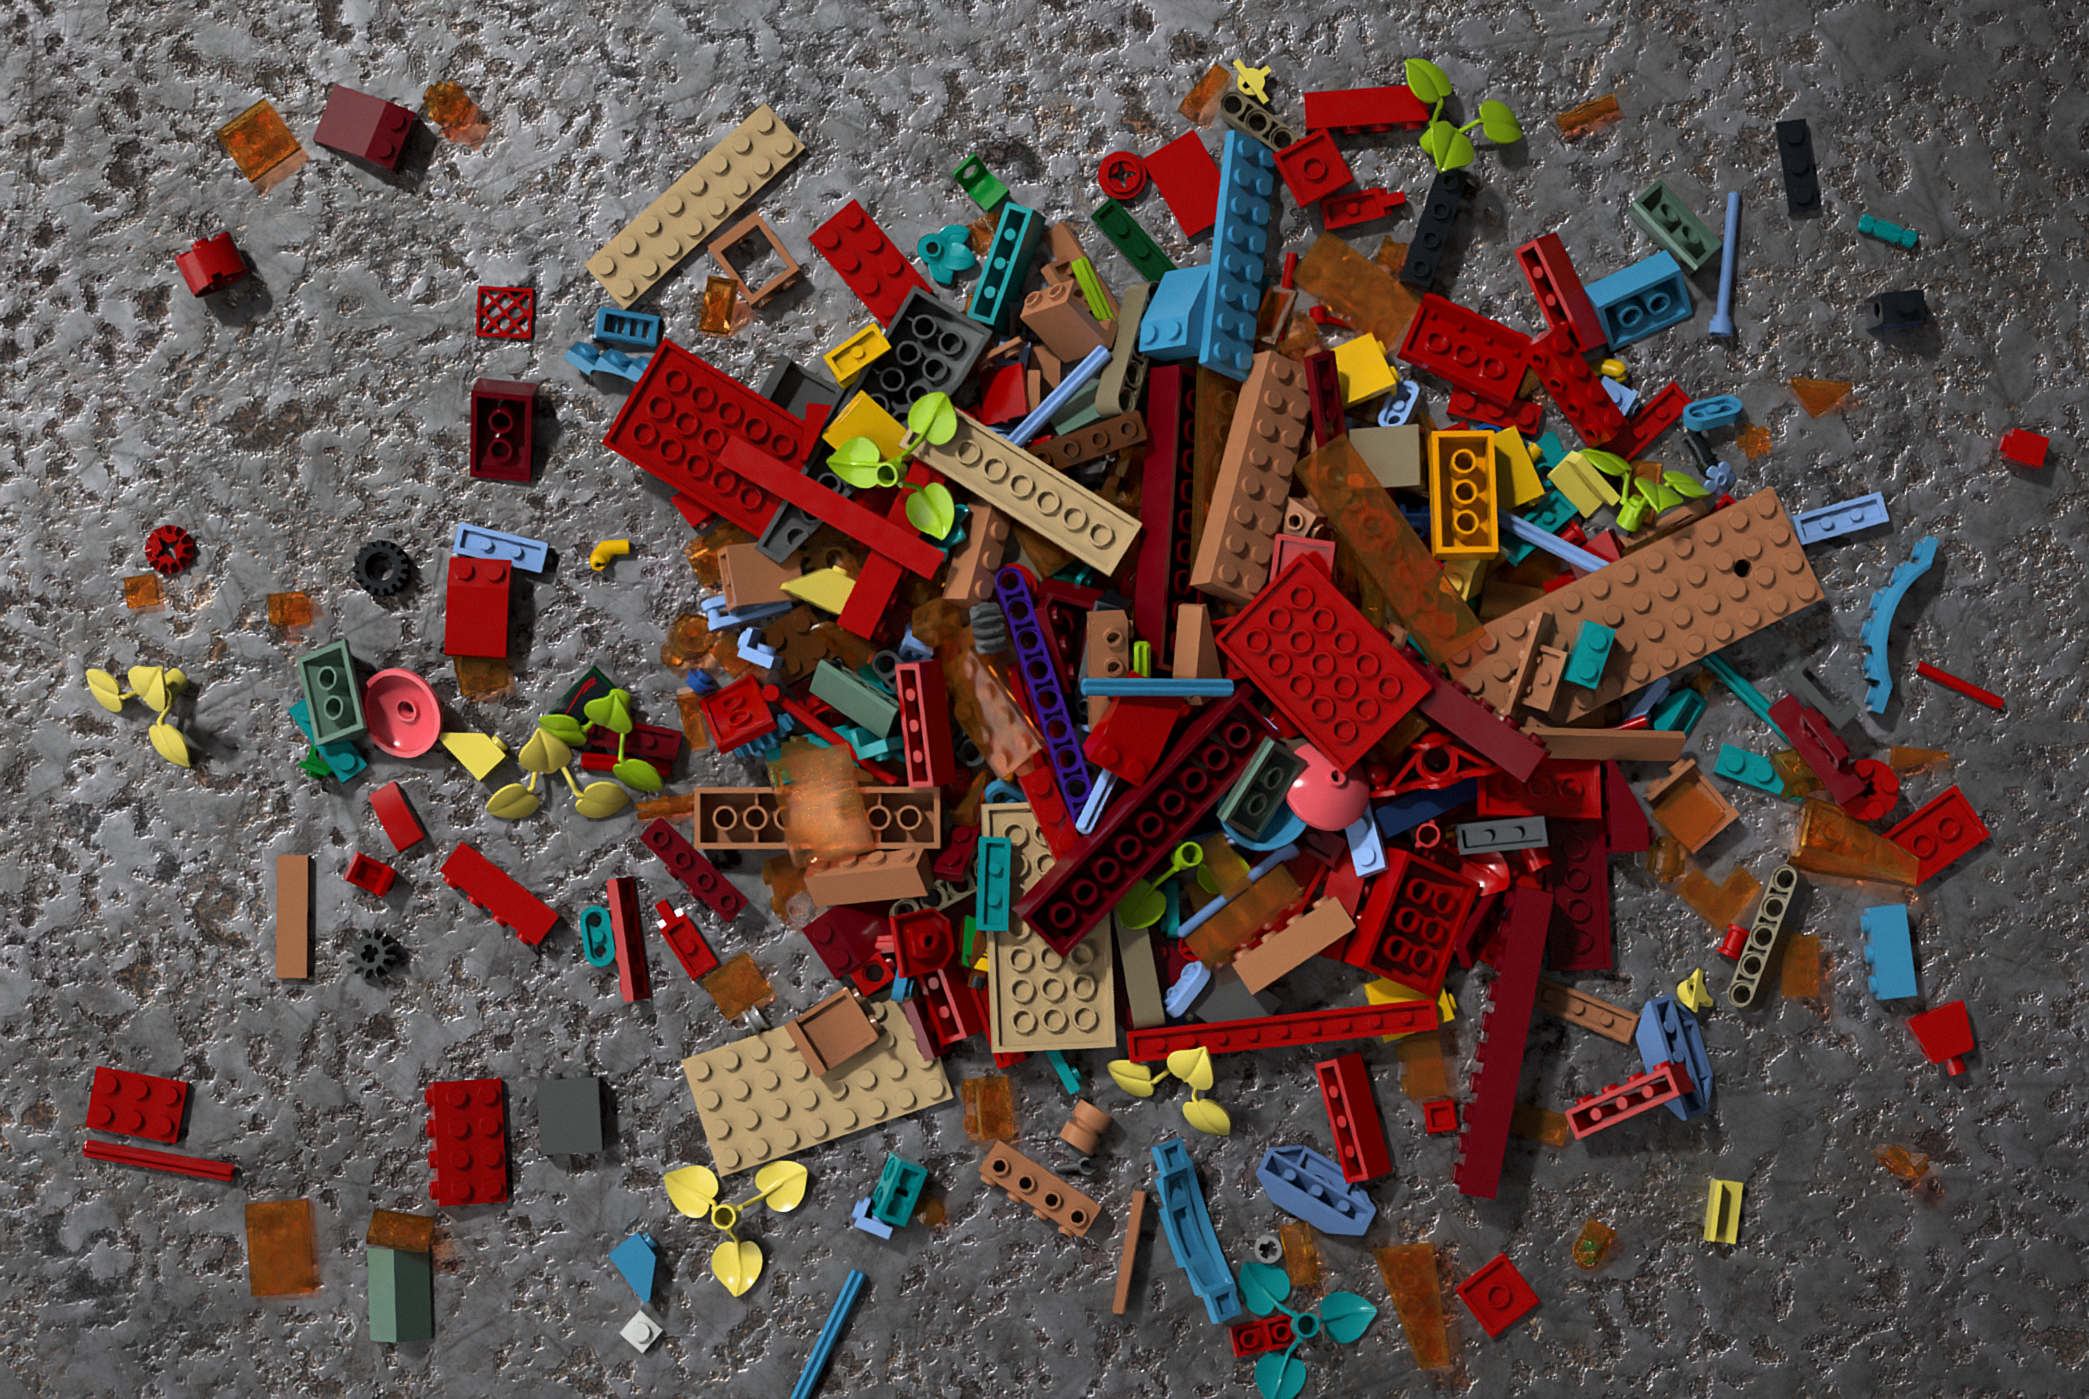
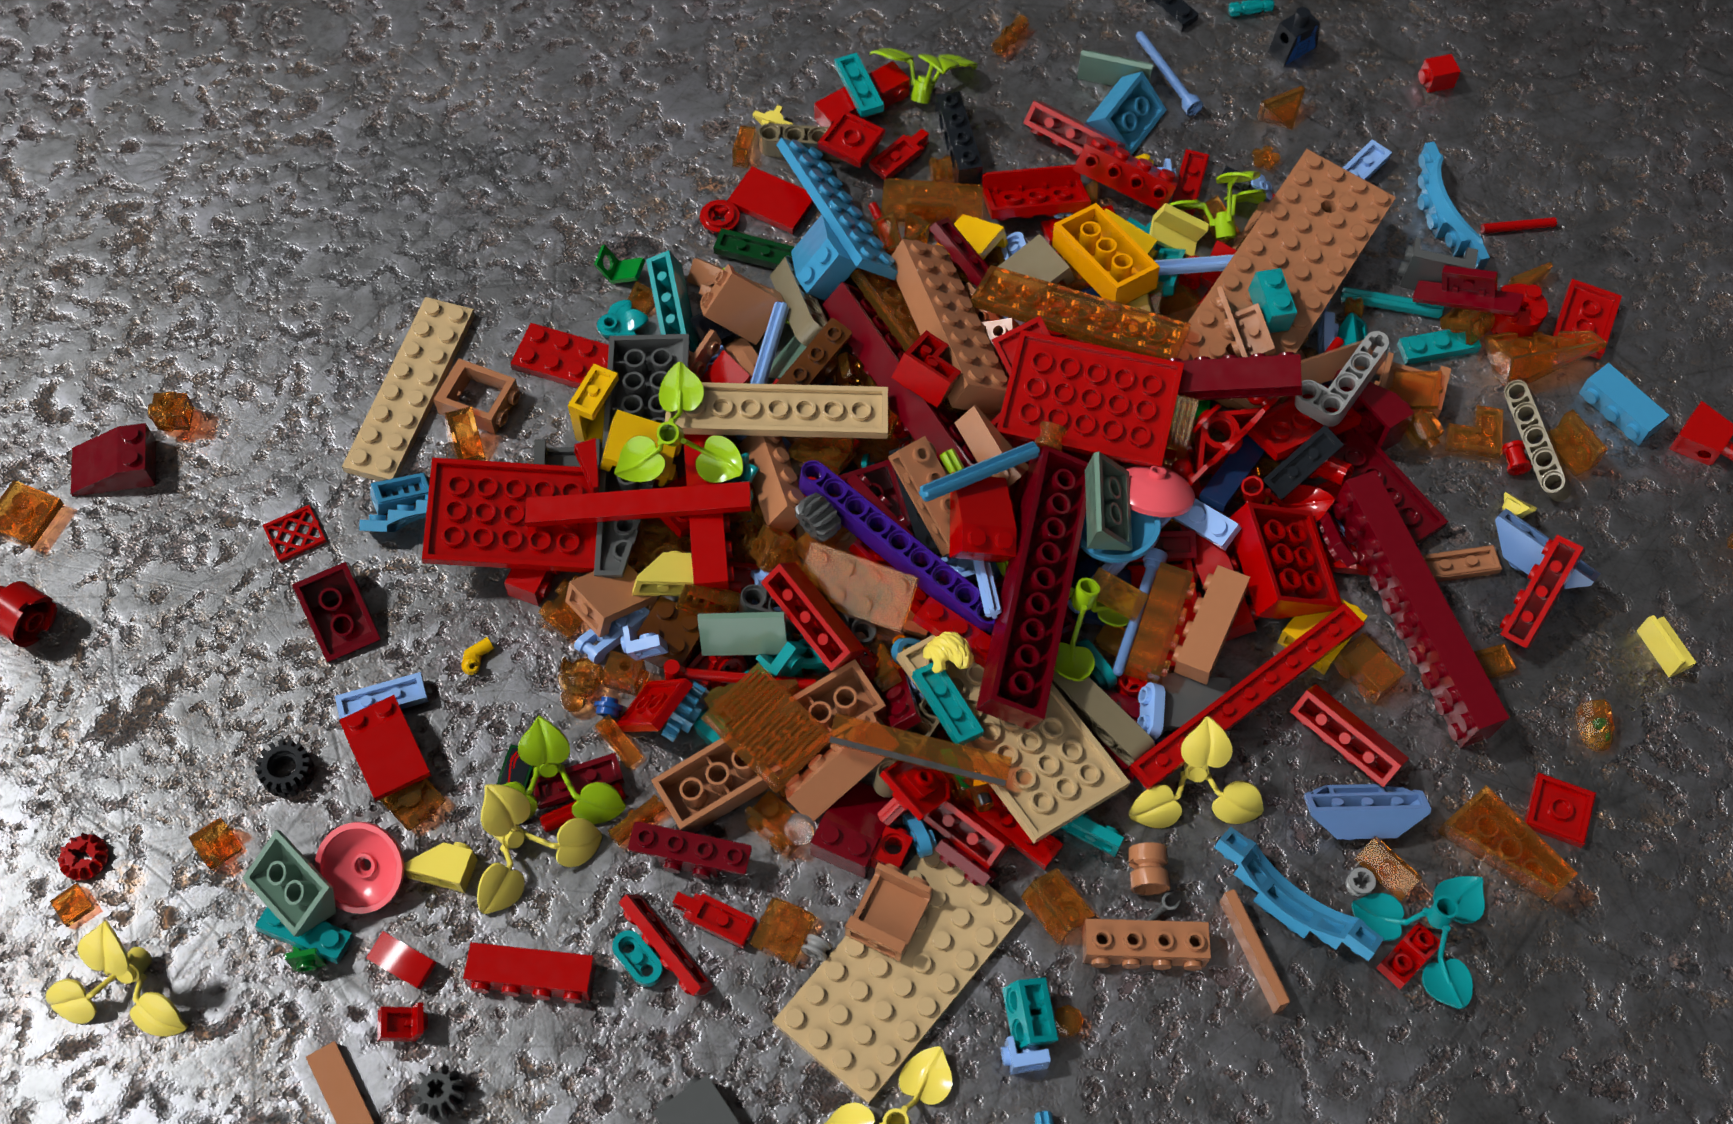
camera: 30 degrees left, 25 degrees down
red tile [1422,1099,1458,1134] -> none
dark azure plate [1682,395,1742,432] -> none
none -> clear orange tile [828,713,1012,788]
none -> teal plate [834,52,884,118]
none -> red brick [891,330,961,408]
none -> light yellow hair [923,632,974,673]
none -> clear orange wheel [1035,421,1067,451]
none -> light grey beam [1295,331,1389,427]

